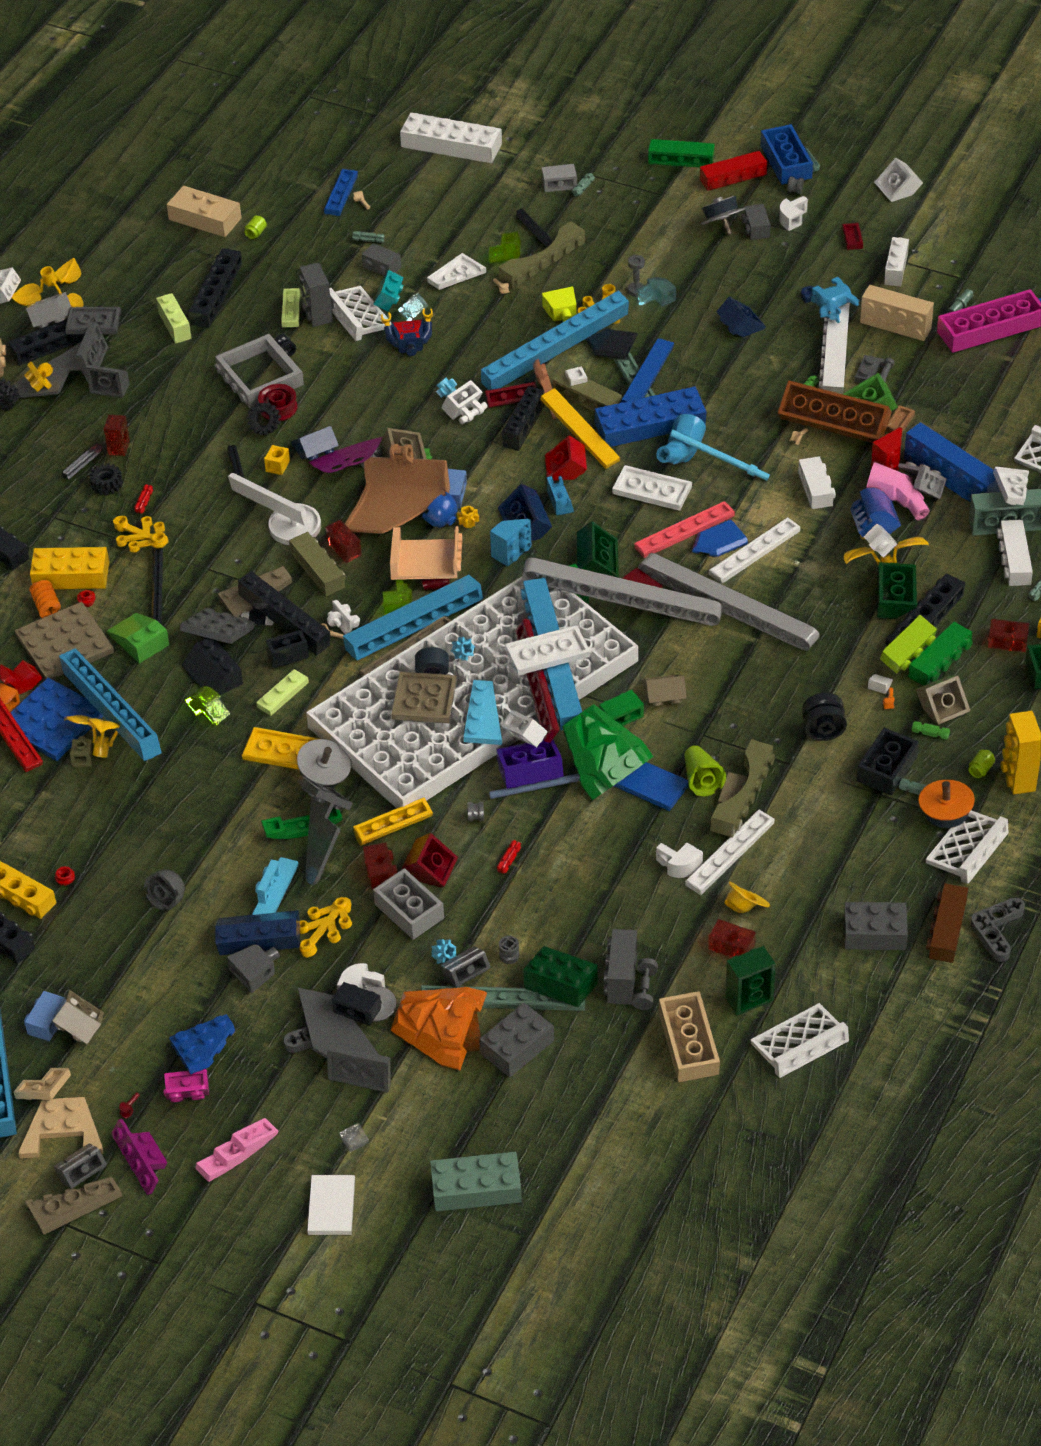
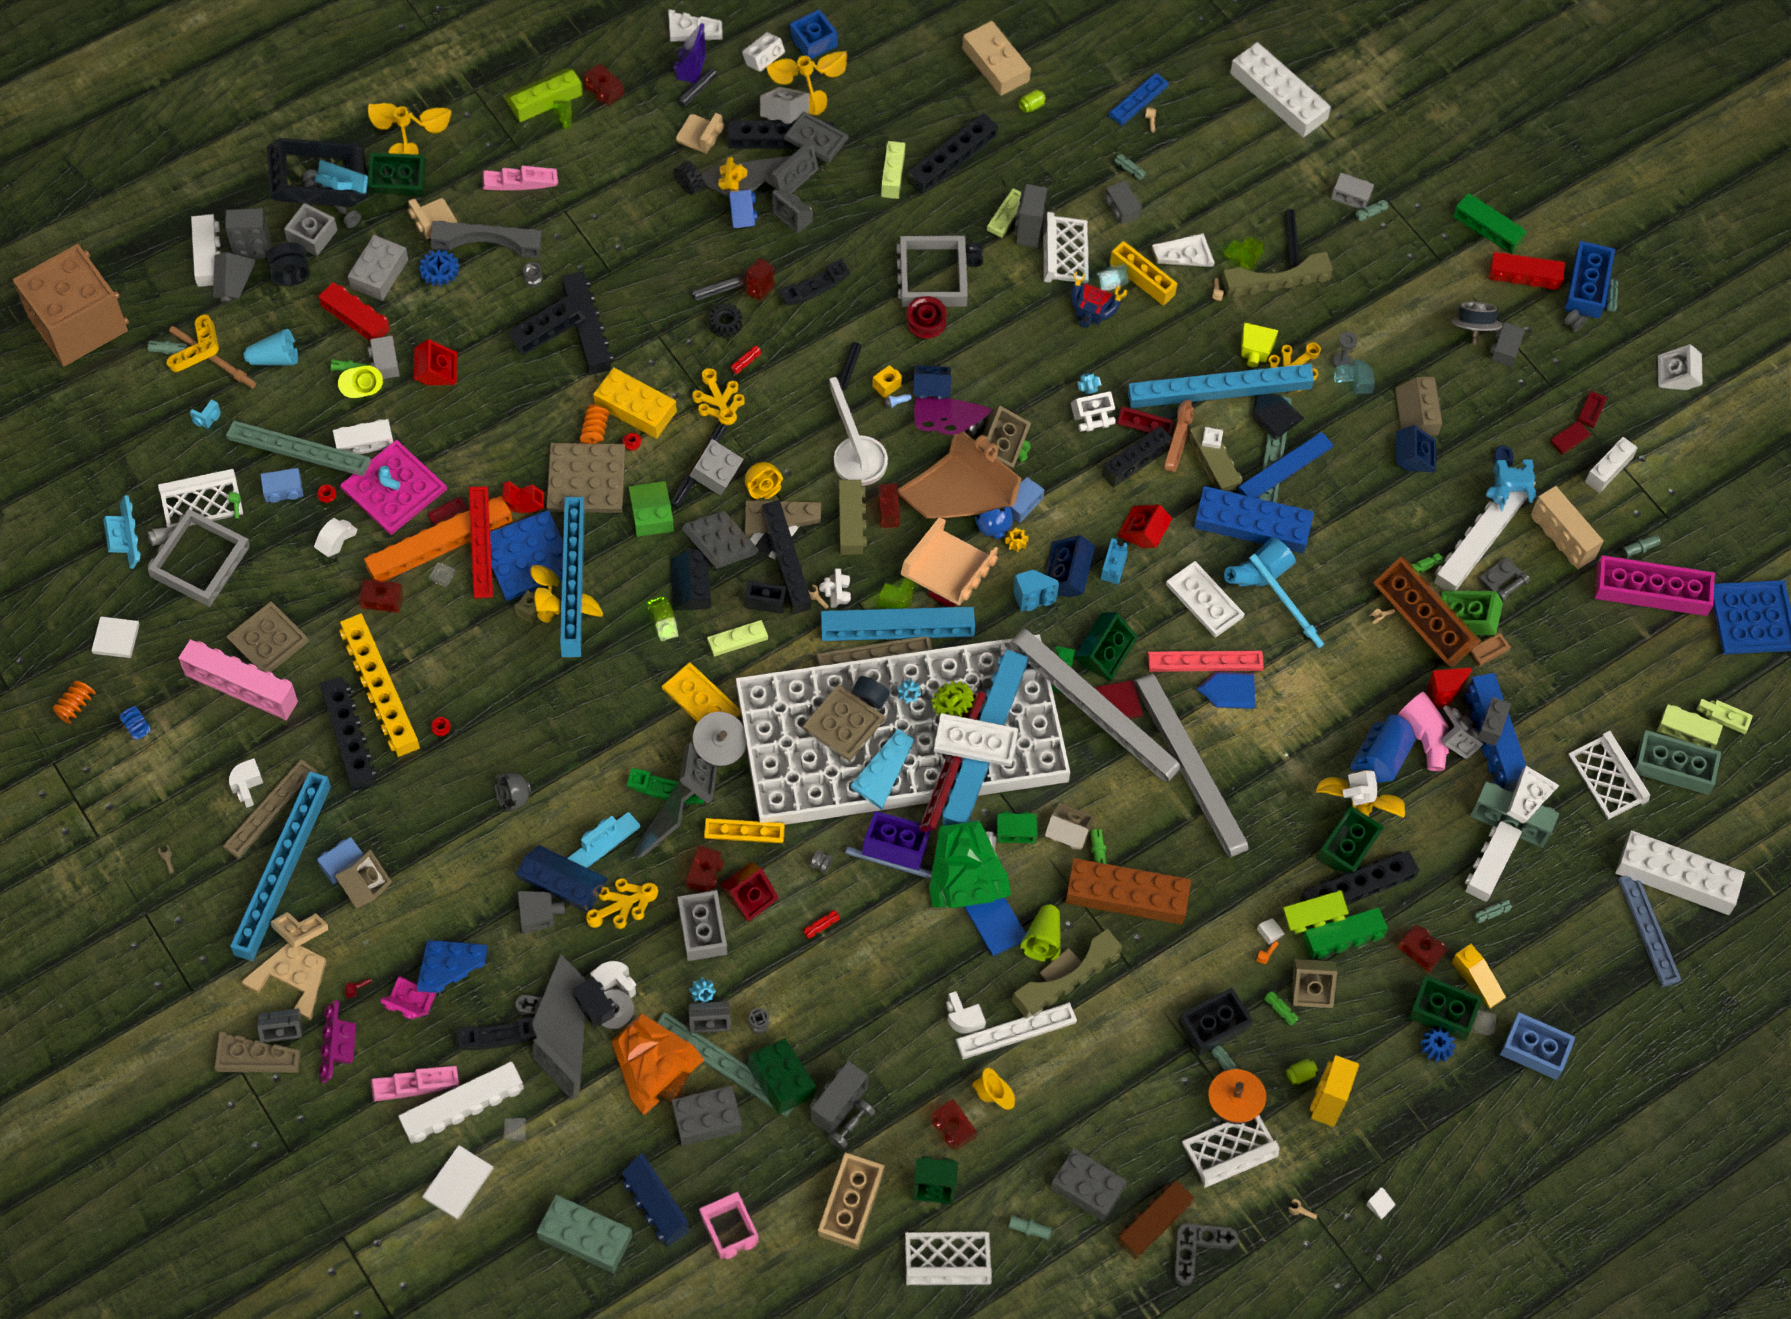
camera: 25 degrees right, 15 degrees up
black tyre [247,403,281,435] -> none
teal brick [373,270,404,312] -> none
white brick [501,710,548,747] -> none
yellow tile [541,388,620,469] -> none
white tile [709,517,800,584] -> none
white brick [779,196,808,231] -> none
white brick [798,456,836,509] -> none
black wheel [802,693,847,741] -> none
none -> white brick [399,1062,524,1143]
none -> black slope [457,1017,536,1050]
none -> dark blue slope [621,1153,689,1247]
none -> light grey brick [689,439,744,496]
none -> bright pink window [700,1192,759,1259]
none -> brick [728,188,758,228]
none -> yellow cylinder [745,462,783,500]
none -> black slope [778,258,851,306]
none -> blue brick [790,9,838,59]
none -> light blue piece [884,394,911,408]
none -> lime gear [931,680,974,717]
none -> sand green pin [1008,1215,1052,1240]
none -> dark orange brick [1066,858,1191,925]
none -> bright green pin [1090,829,1106,864]
none -> yellow brick [1110,241,1178,306]
none -> dark tan slope [1395,377,1442,436]
none -> dark grey brick [1477,697,1511,746]
none -> dark red tile [1550,421,1591,455]

